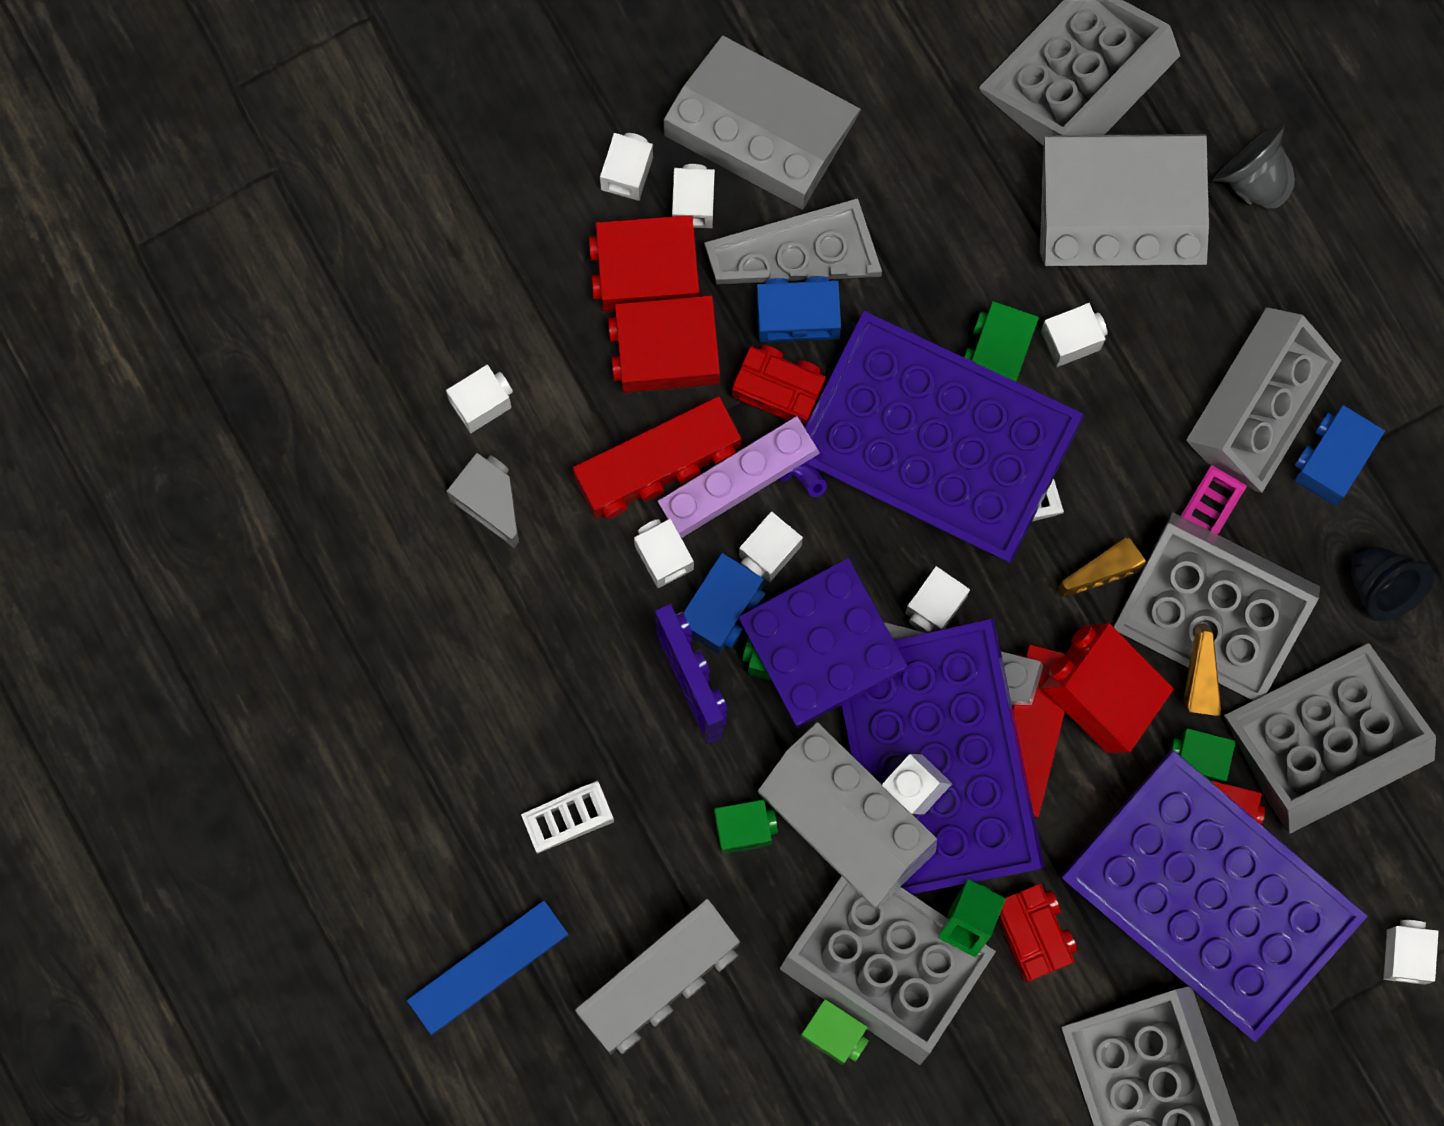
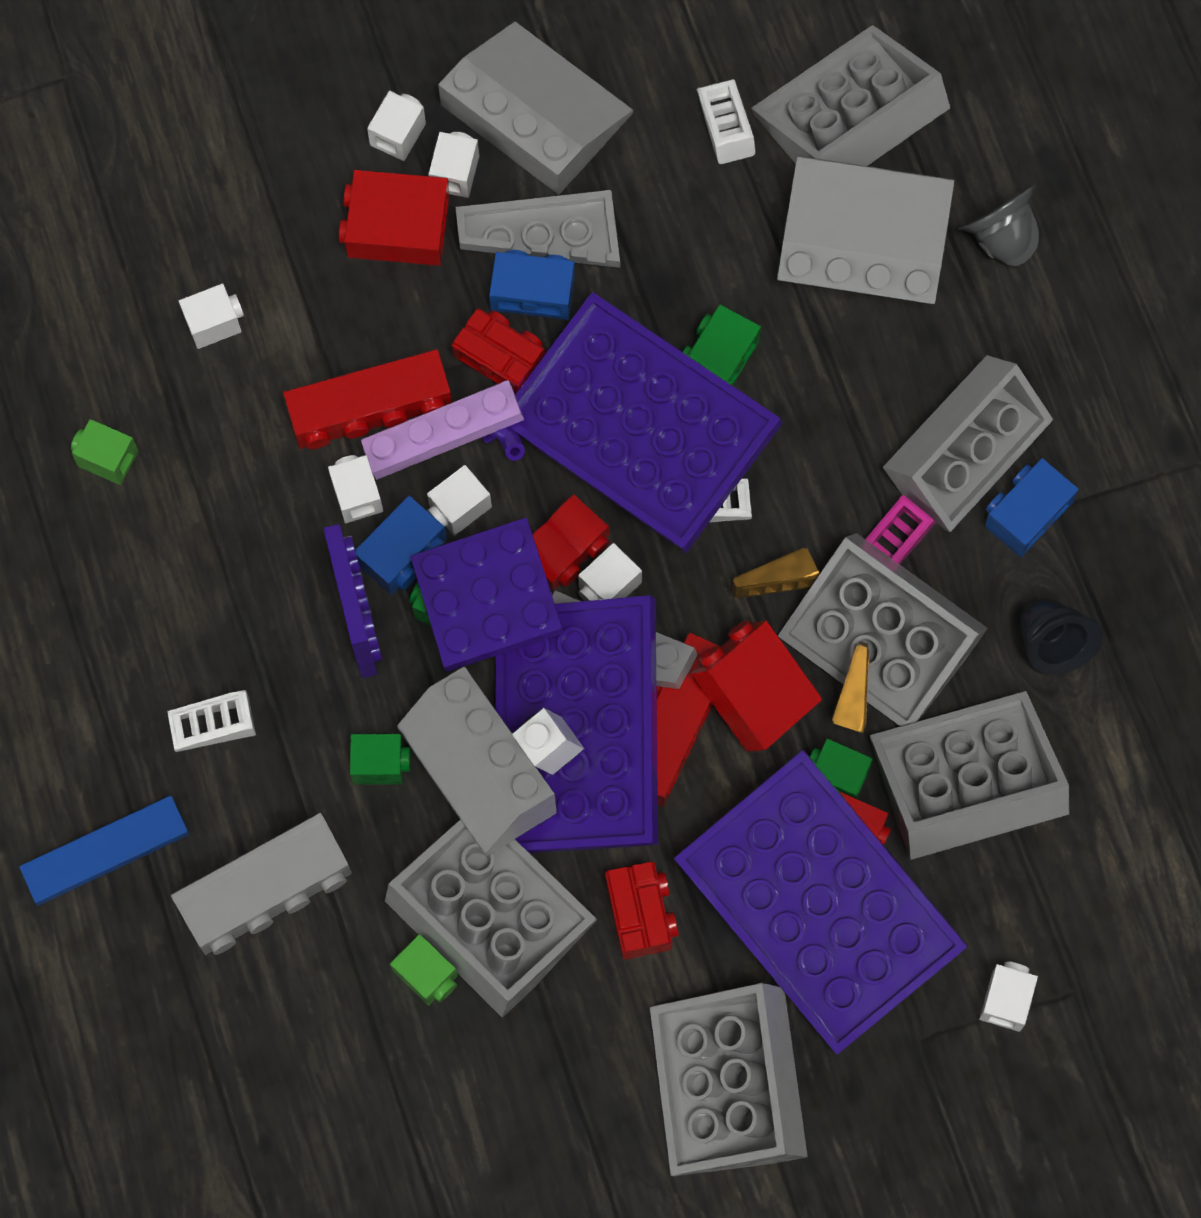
camera: 15 degrees right, 5 degrees down
light grey slope [447,453,519,548] -> none
red brick [608,296,720,393] -> none
green brick [938,879,1006,958] -> none
white brick [1040,303,1107,367] -> none
none -> bright green brick [71,419,139,485]
none -> red brick [533,494,610,591]
none -> white slope [697,79,755,164]

